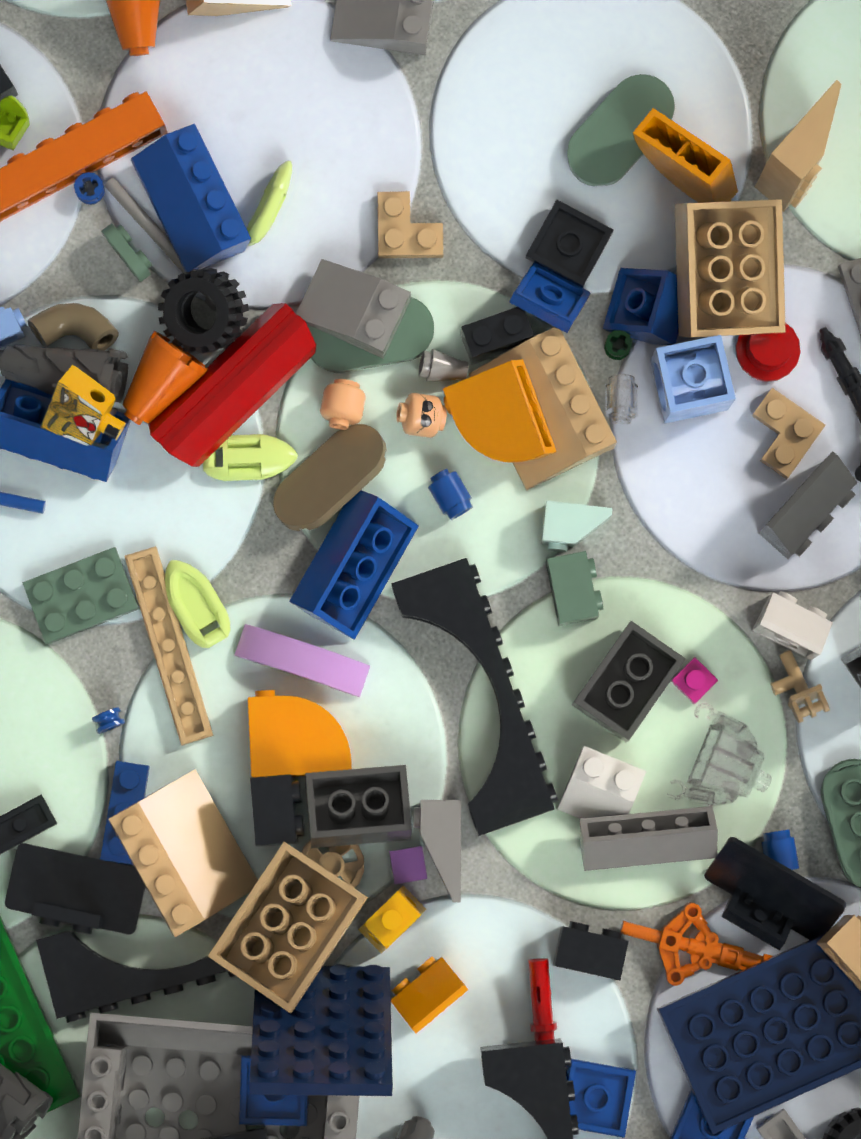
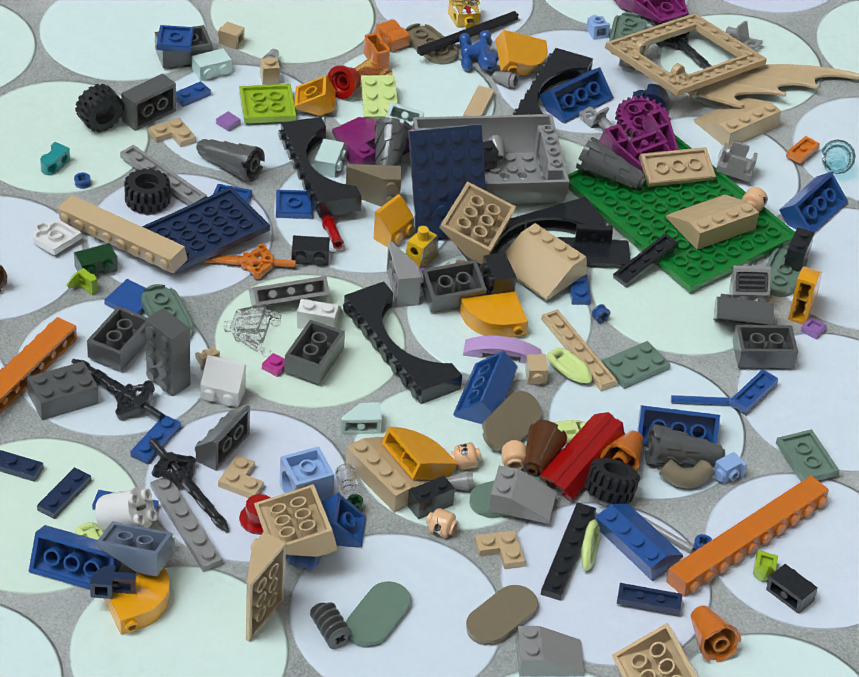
camera: 170 degrees right, 40 degrees down
torso [41,365,126,446] -> none
sand green plate [101,223,152,282] -> none
blue brick [428,469,473,520] -> none
blue tile [509,263,591,333] -> none
black plate [525,199,614,288] -> none
sand green brick [545,551,603,626] -> none
light orange brick [633,108,738,203] -> none
black bracket [704,837,846,951] -> none
blue brick [761,829,799,870] -> none
none -> dark grey piece [310,602,351,649]
none -> dark tan slope [346,164,401,207]
none -> light nougat head [426,508,458,538]
none -> dark tan tile [466,585,538,645]
none -> reddish brown cone [524,420,568,476]
none -> tan brick [525,354,549,385]
none -> black plate [540,502,596,601]
none -> dark blue plate [616,583,683,615]

